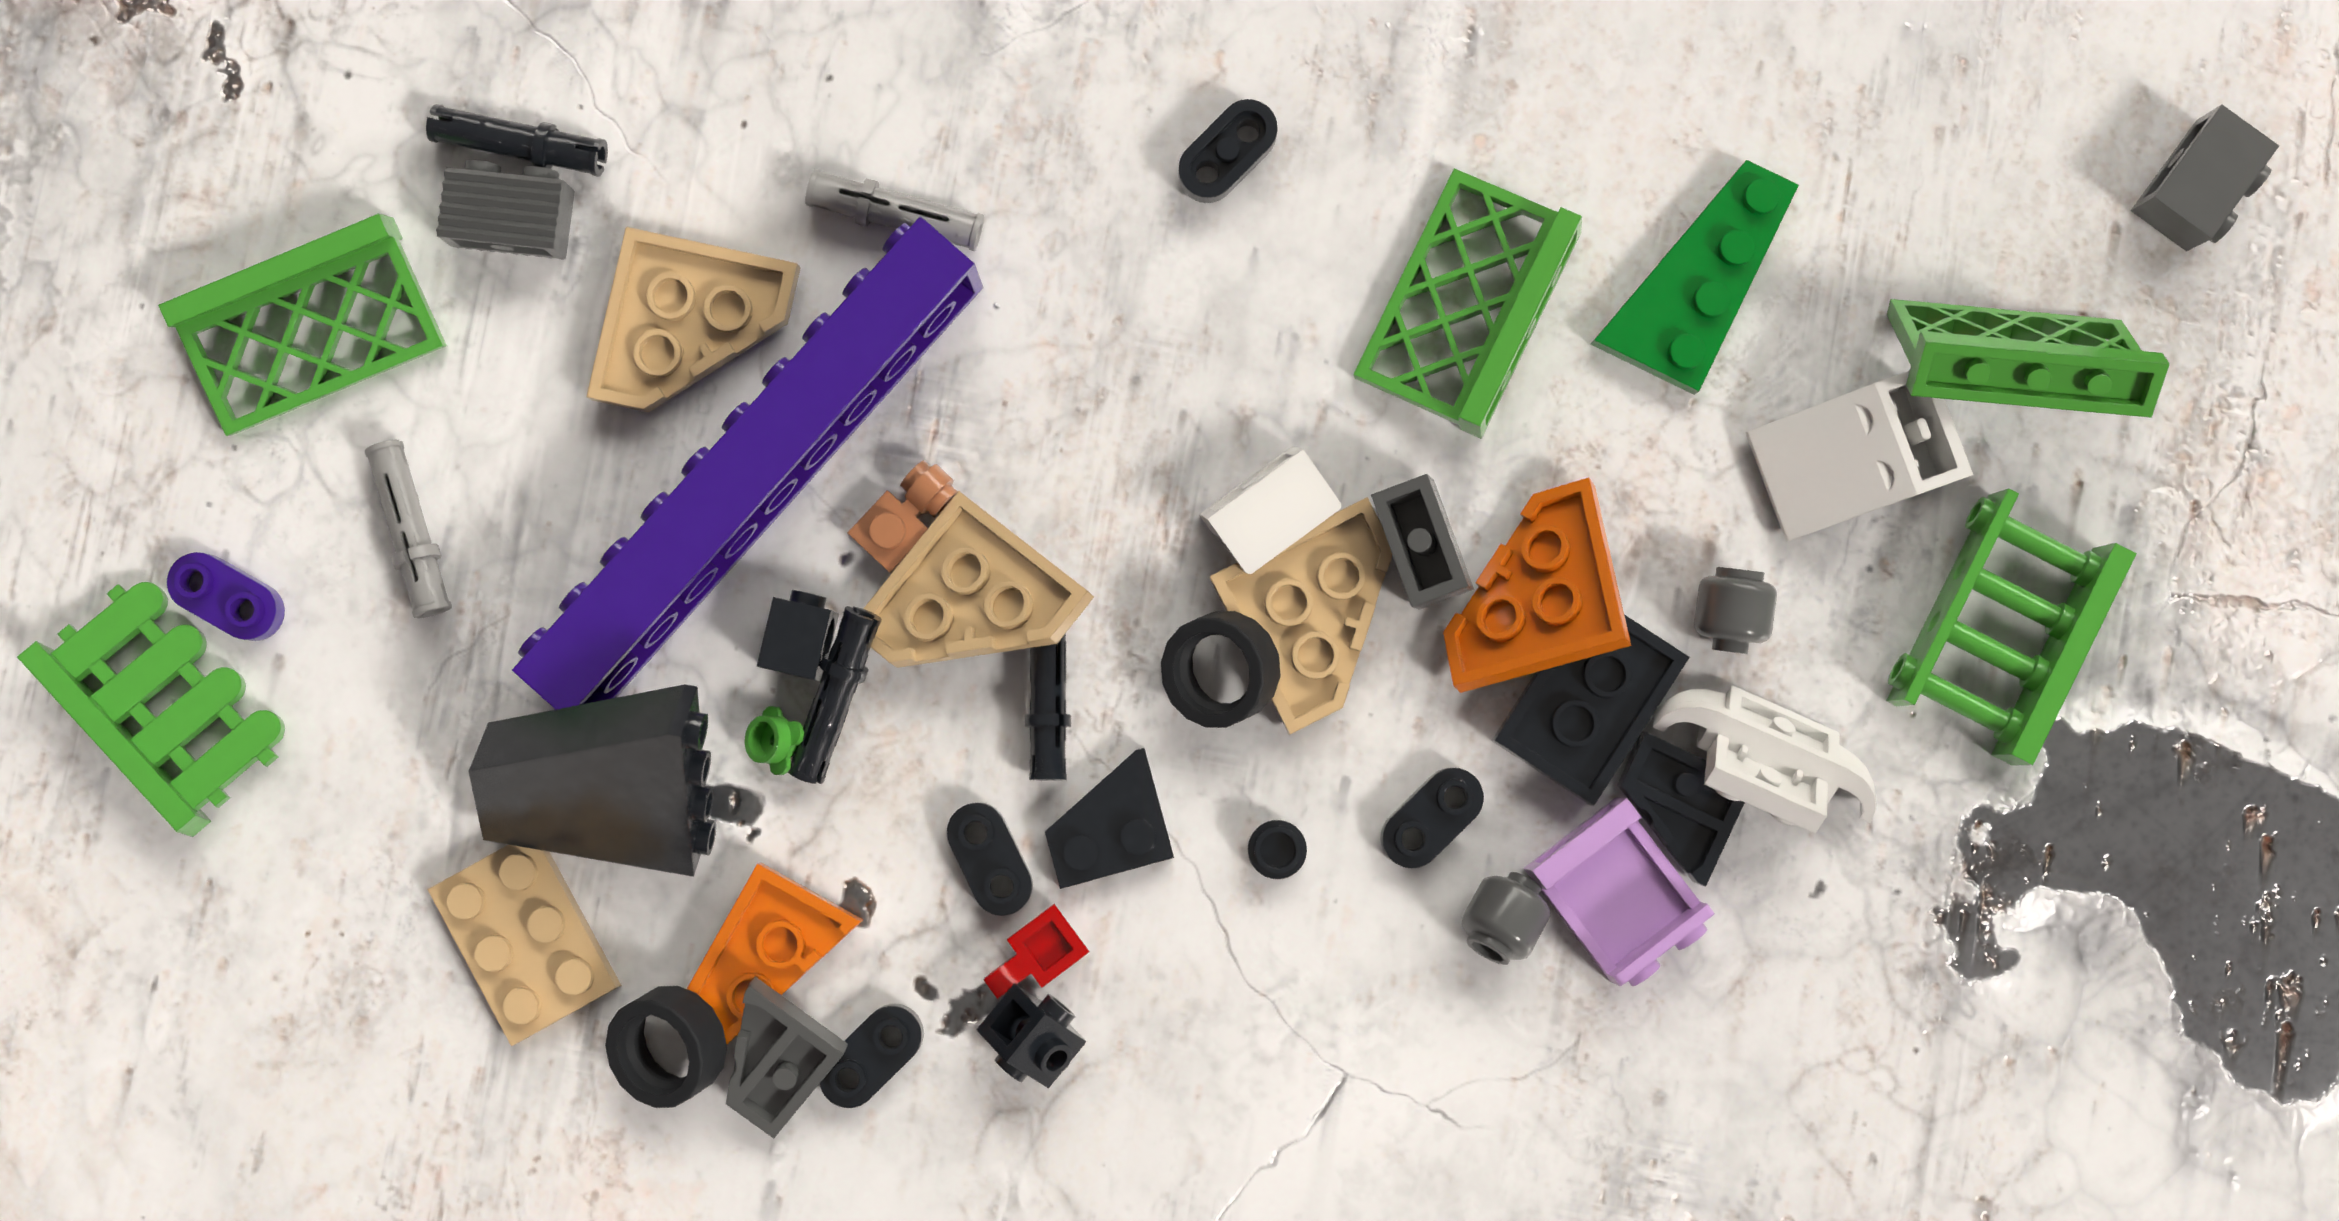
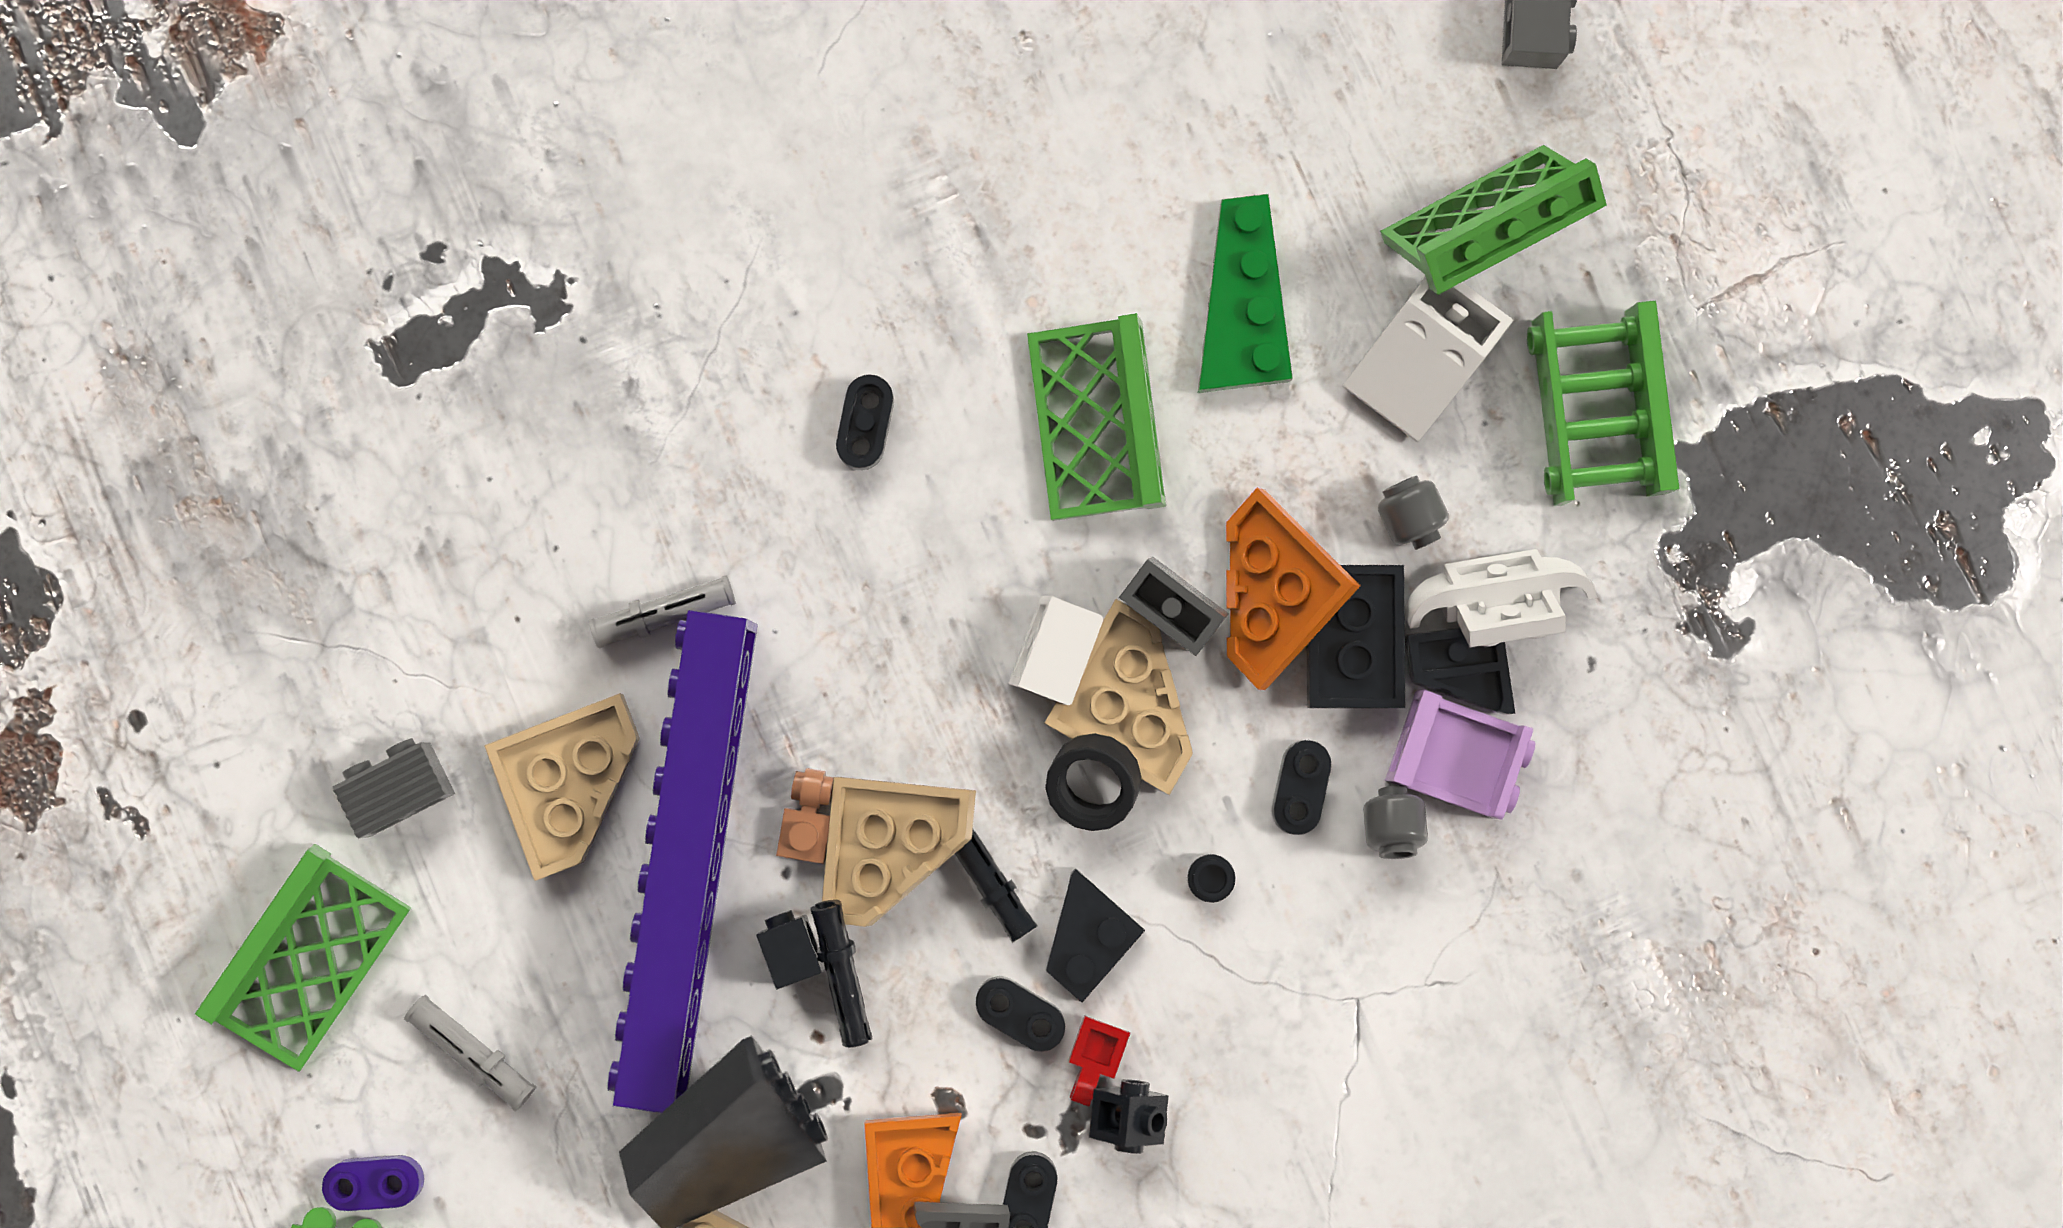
camera: 40 degrees left, 0 degrees up
black pin [426,104,608,177] -> none
bright green plate [744,706,804,775] -> none

